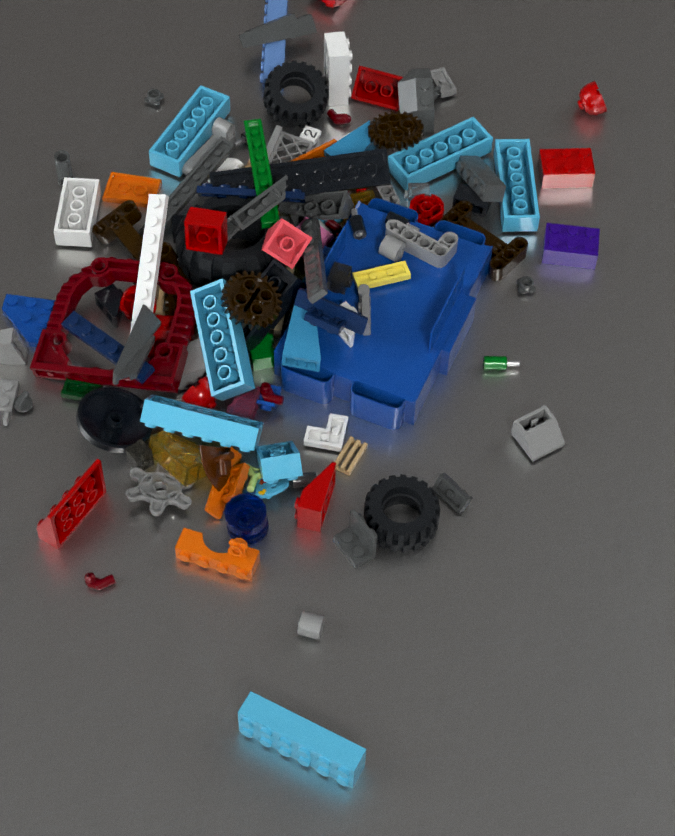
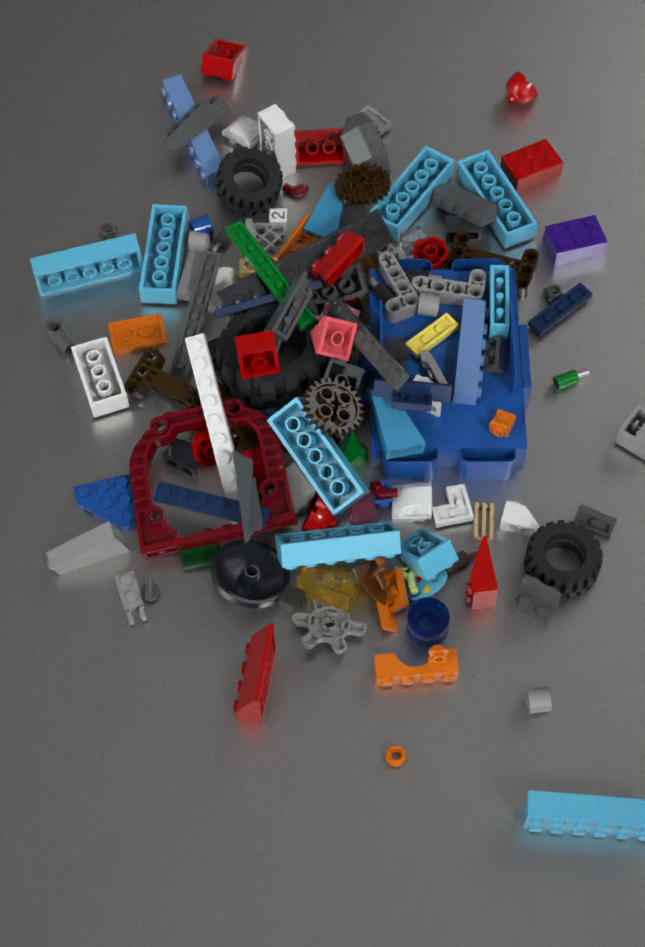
camera: 20 degrees left, 5 degrees up
dark red arm [84,572,116,590] -> none
none -> medium azure brick [30,233,143,297]
none -> blue piece [189,215,214,236]
none -> white slope [222,116,260,149]
none -> red slope [311,231,365,289]
none -> light grey beam [378,251,419,323]
none -> orange plate [385,745,406,767]
none -> white slope [392,481,432,522]
none -> medium blue brick [453,299,489,405]
none -> dark grey slope [482,336,508,374]
none -> medium azure brick [489,265,510,339]
none -> orange bracket [489,409,516,438]
none -> white slope [499,501,540,537]
none -> dark blue plate [528,283,593,337]

